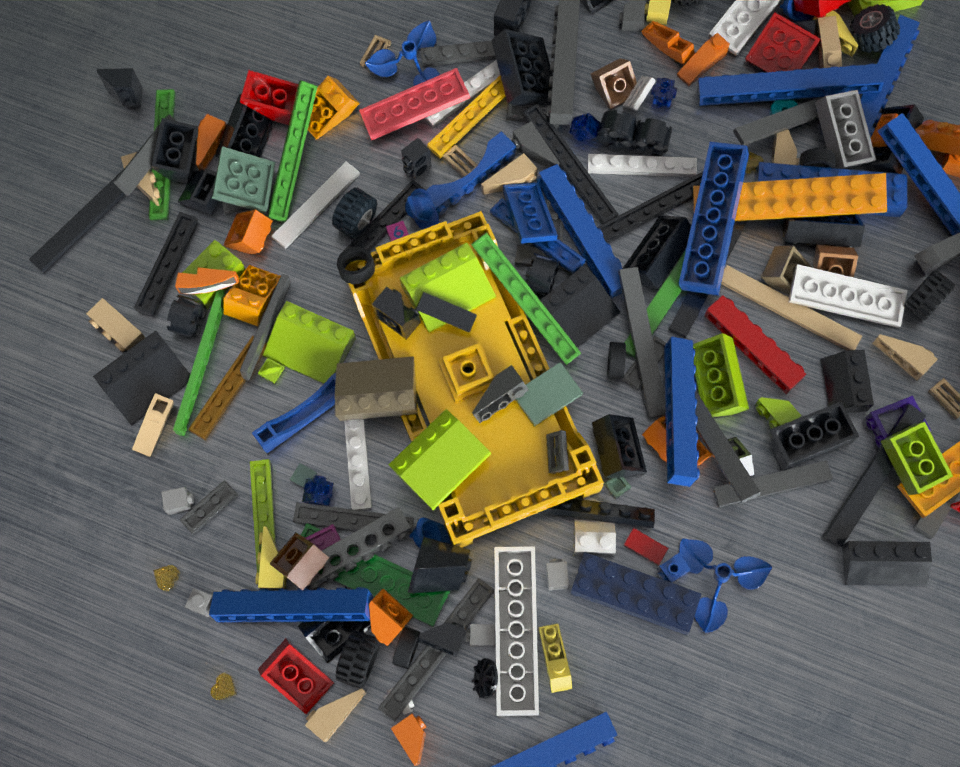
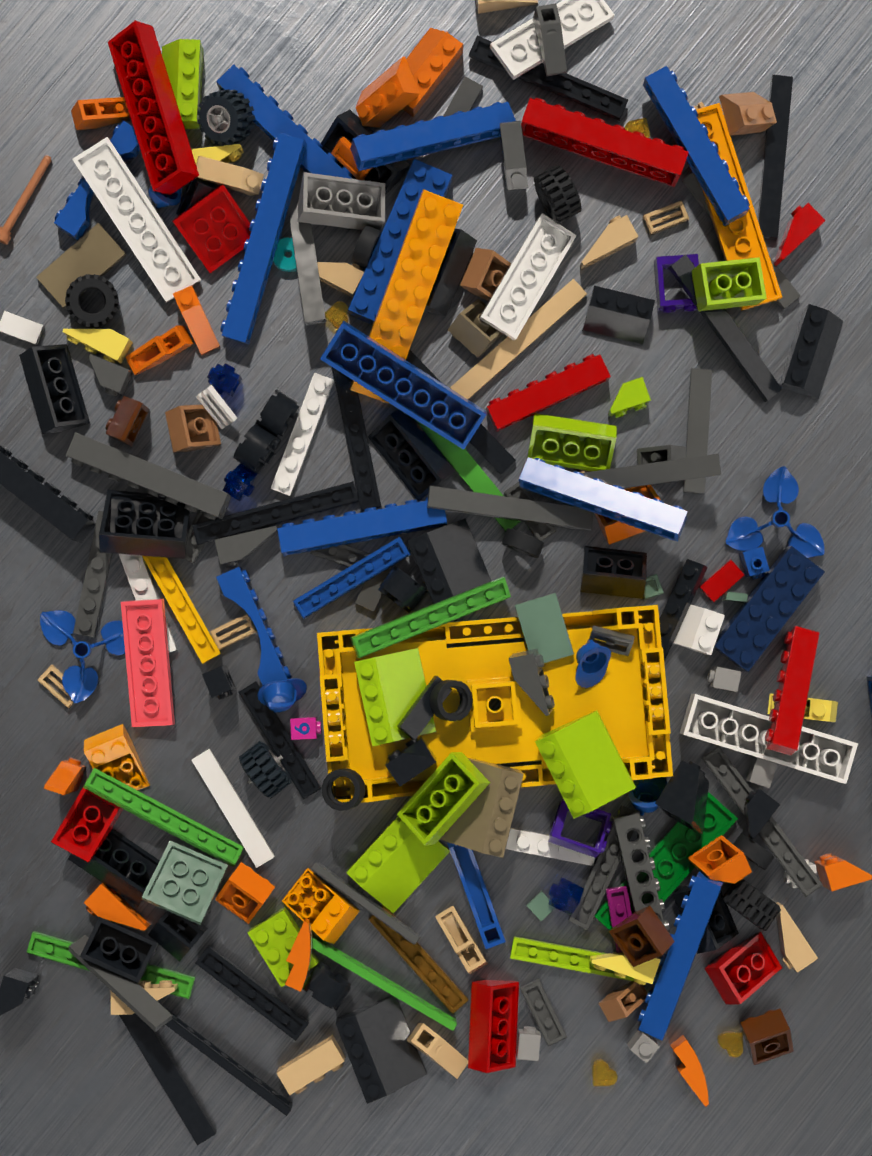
camera: 80 degrees left, 15 degrees up
lime tile [258,358,285,384] -> none
black wheel [472,658,498,698] -> none
tan slope [481,153,538,195] -> none
blue plate [503,182,558,244] -> none
black slope [770,402,859,471] -> none
none -> orange slope [44,758,86,795]
none -> reddish brown slope [105,396,150,447]
none -> black tile [162,1005,293,1116]
none -> lime brick [397,752,490,845]
none -> black tyre [430,680,473,721]
none -> tan slope [435,906,488,975]
none -> red slope [468,980,519,1073]
none -> dark purple window [548,798,612,858]
none -> blue piece [575,639,611,688]
none -> medium nougat slope [599,981,647,1022]
none -> orange slope [670,1035,709,1107]
none -> sand green tile [723,592,748,603]
none -> reddish brown slope [740,1009,794,1065]
none -> red brick [765,626,820,756]

